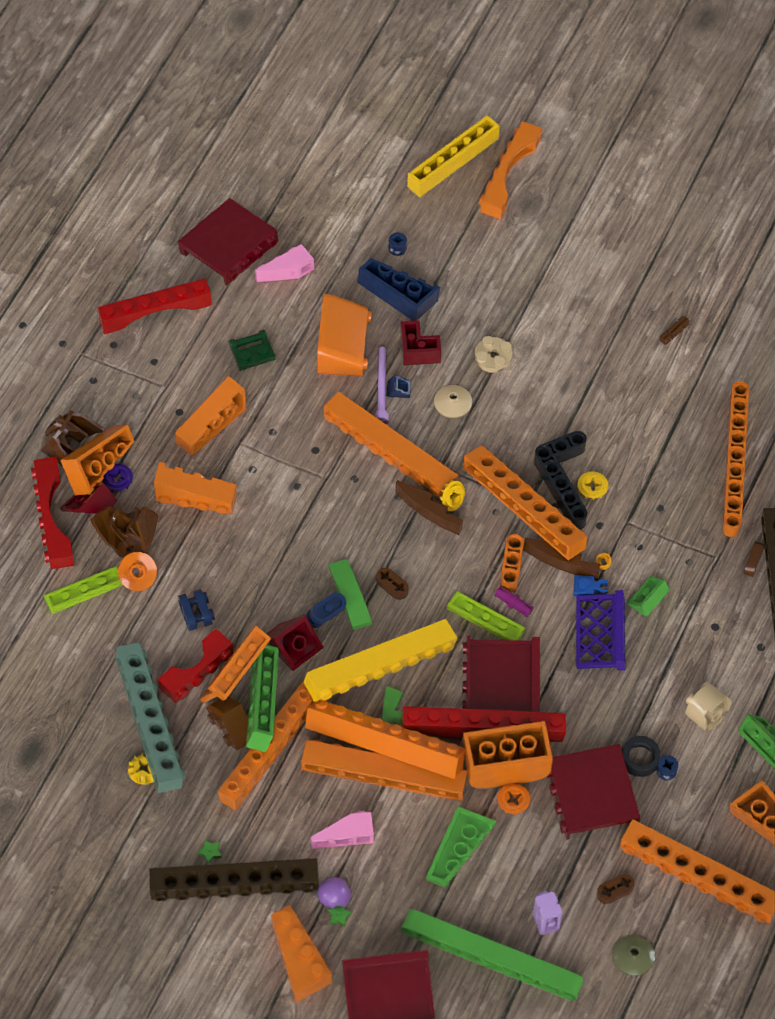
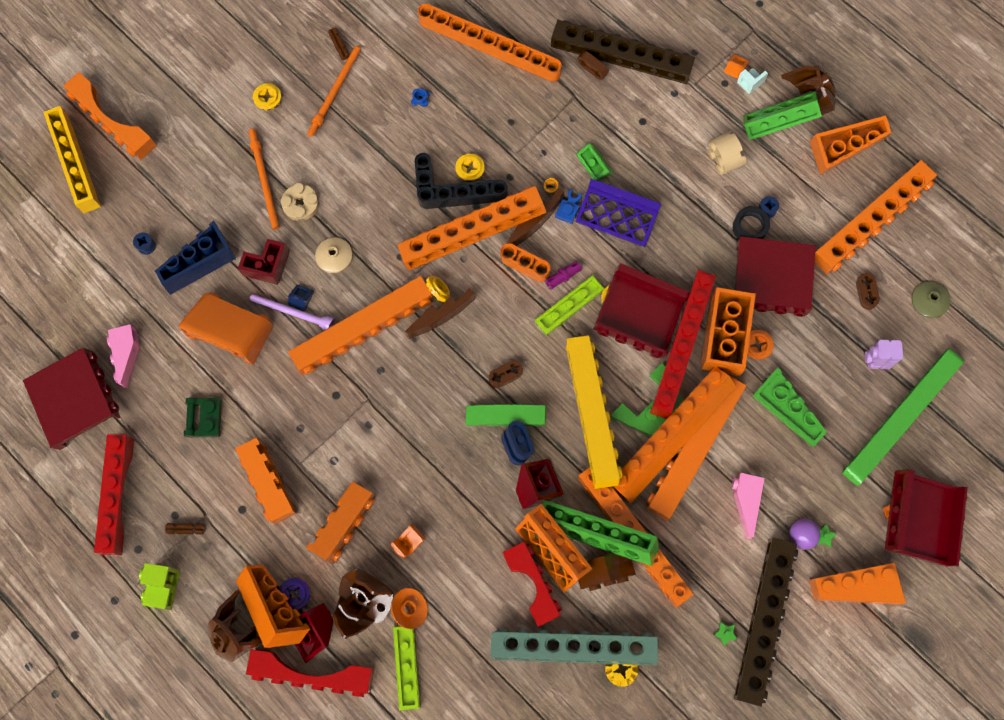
camera: 65 degrees left, 15 degrees up
dark blue brick [177,589,215,631] -> none
none -> lime brick [139,563,180,610]
none -> reddish brown axle [165,523,205,535]
none -> orange bar [248,129,280,230]
none -> yellow gear [253,83,282,111]
none -> orange bar [306,46,361,137]
none -> orange bracket [390,524,426,559]
none -> blue plate [411,88,430,107]

